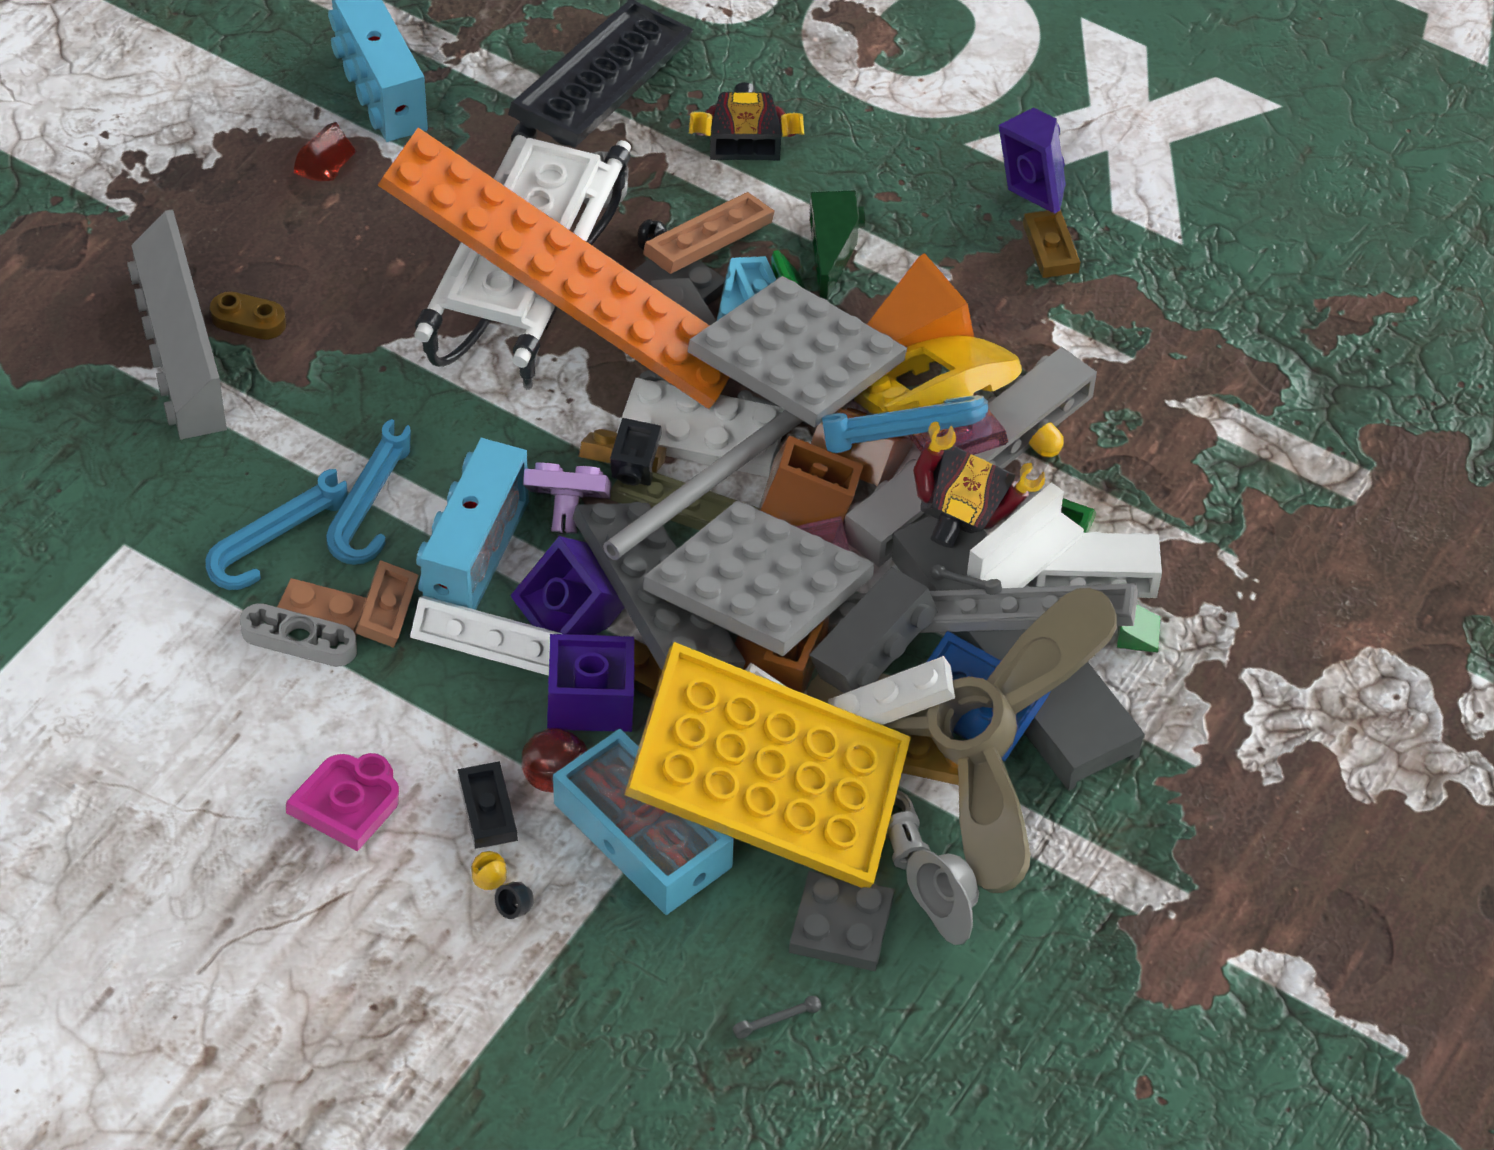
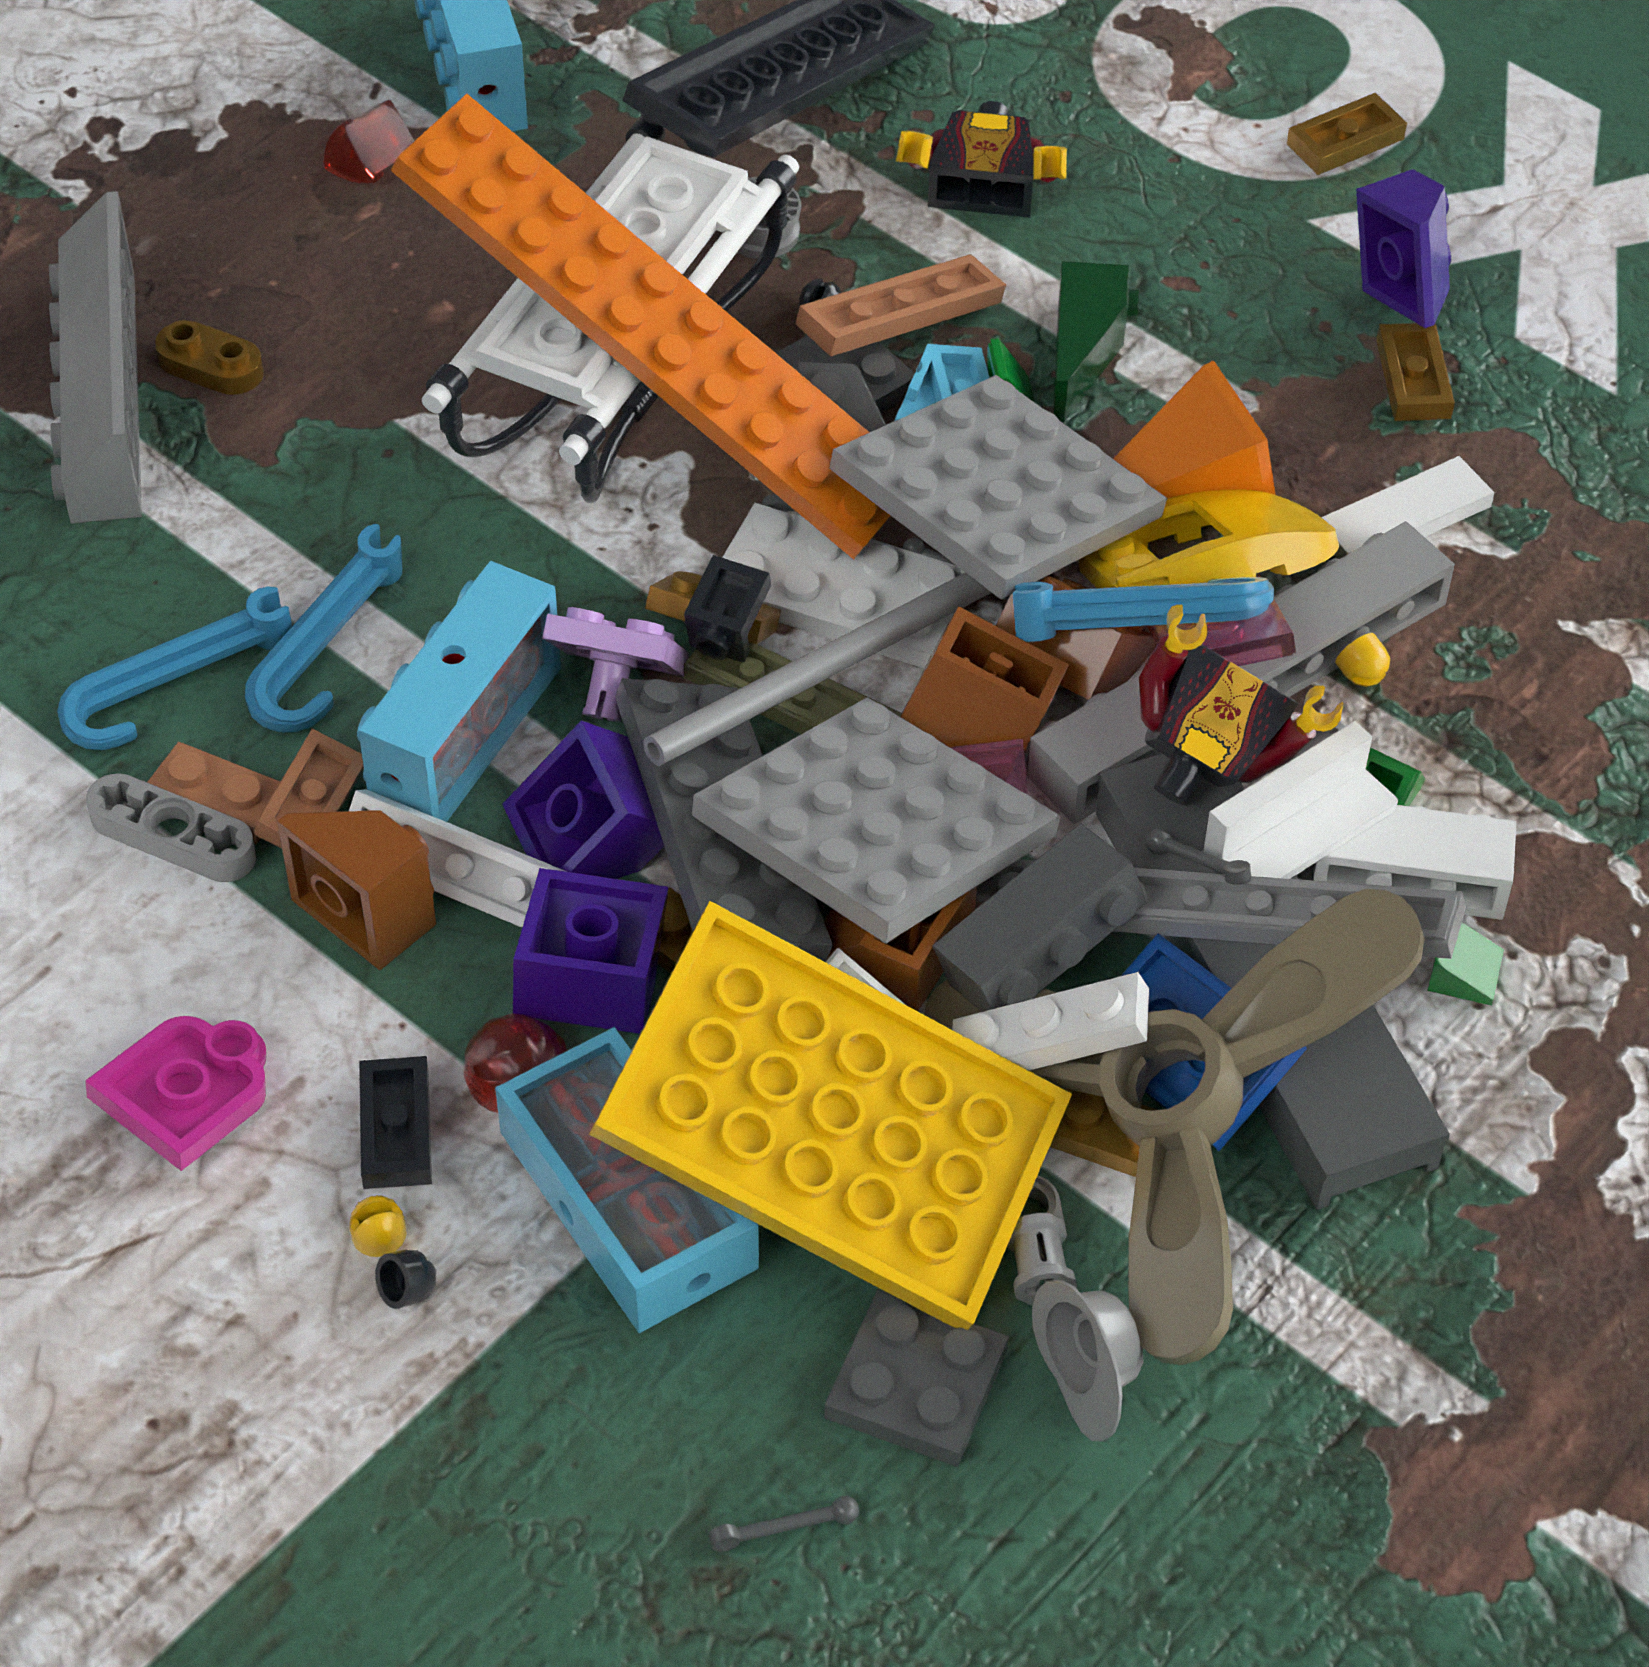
camera: 10 degrees right, 0 degrees up
none -> dark orange slope [277,810,436,970]
none -> pearl gold plate [1286,92,1407,175]
none -> white tile [1321,456,1495,559]

